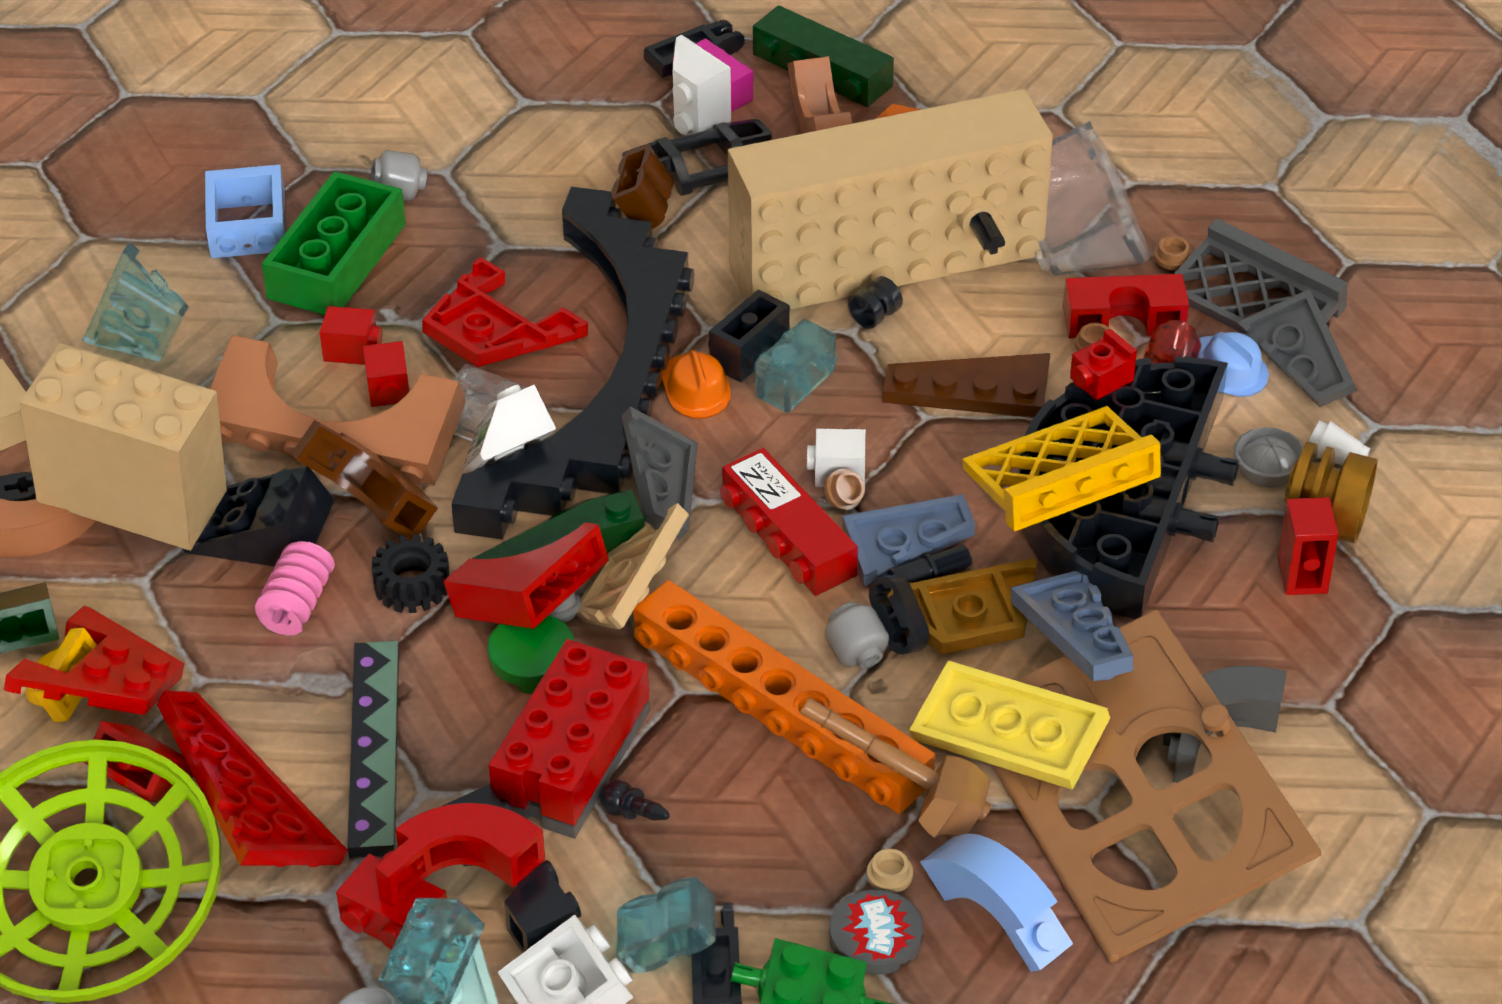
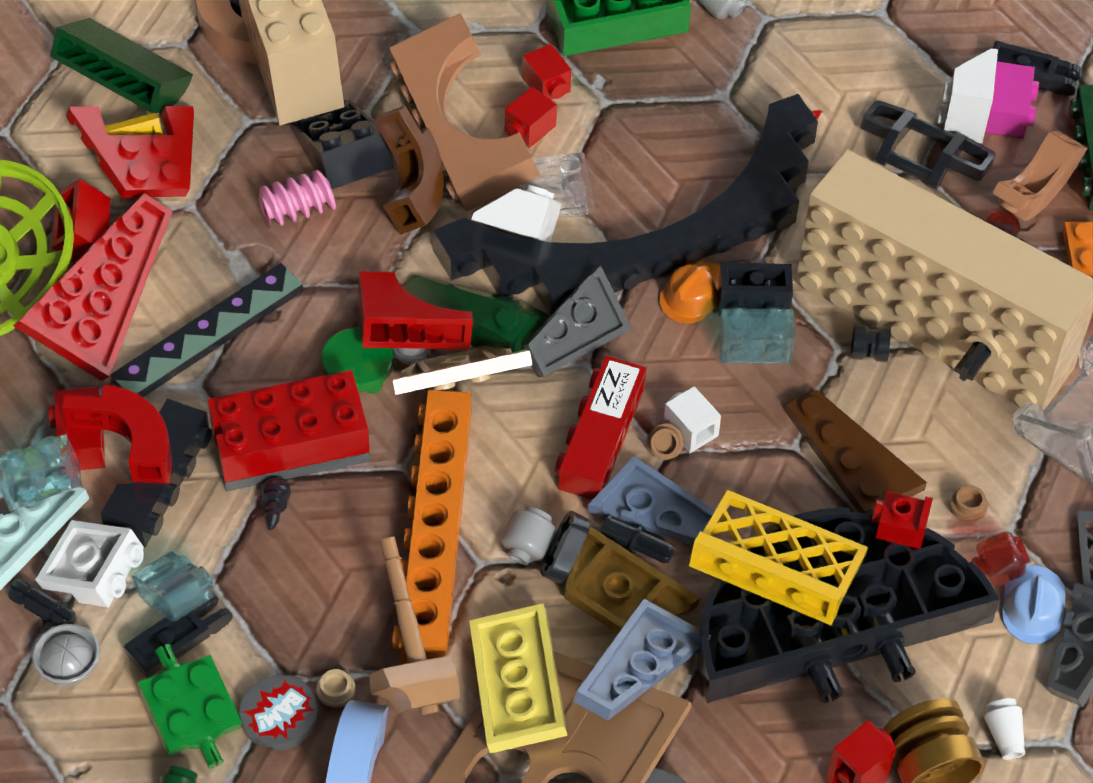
camera: 50 degrees right, 10 degrees up
black tyre [371,534,450,613] -> none
red wing [422,257,588,367] -> none
reddish brown brick [611,144,674,229] -> none
red arch [1063,274,1189,339] -> none
light grey hat [1234,427,1304,488] -> none

